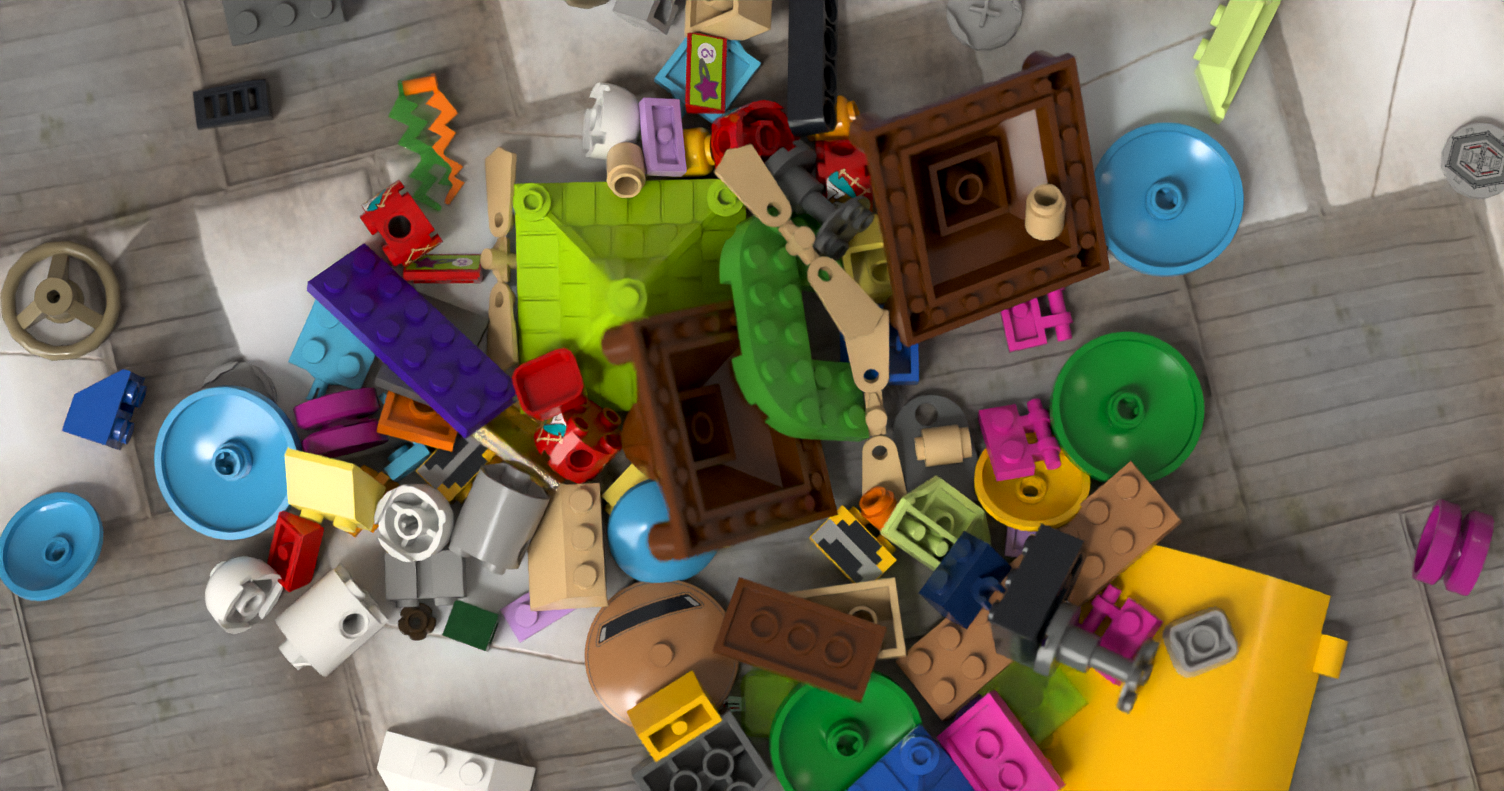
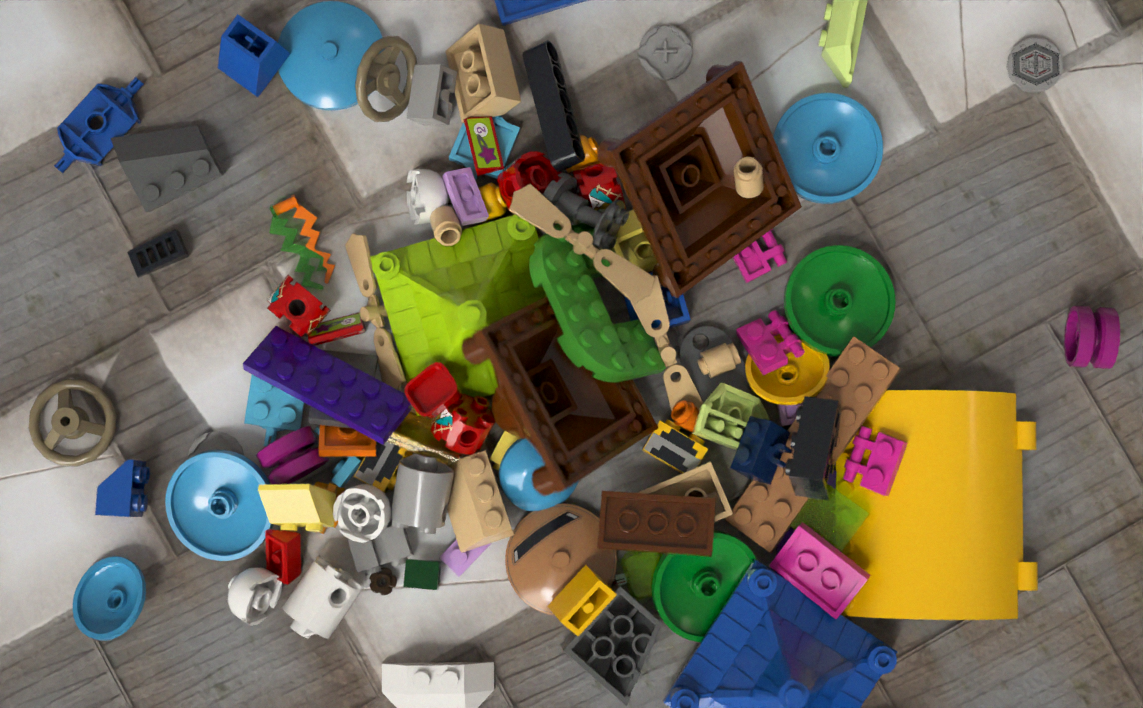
camera: 20 degrees left, 0 degrees up
dark grey piece [1034,601,1160,714] -> none
light grey piece [1162,607,1239,678] -> none

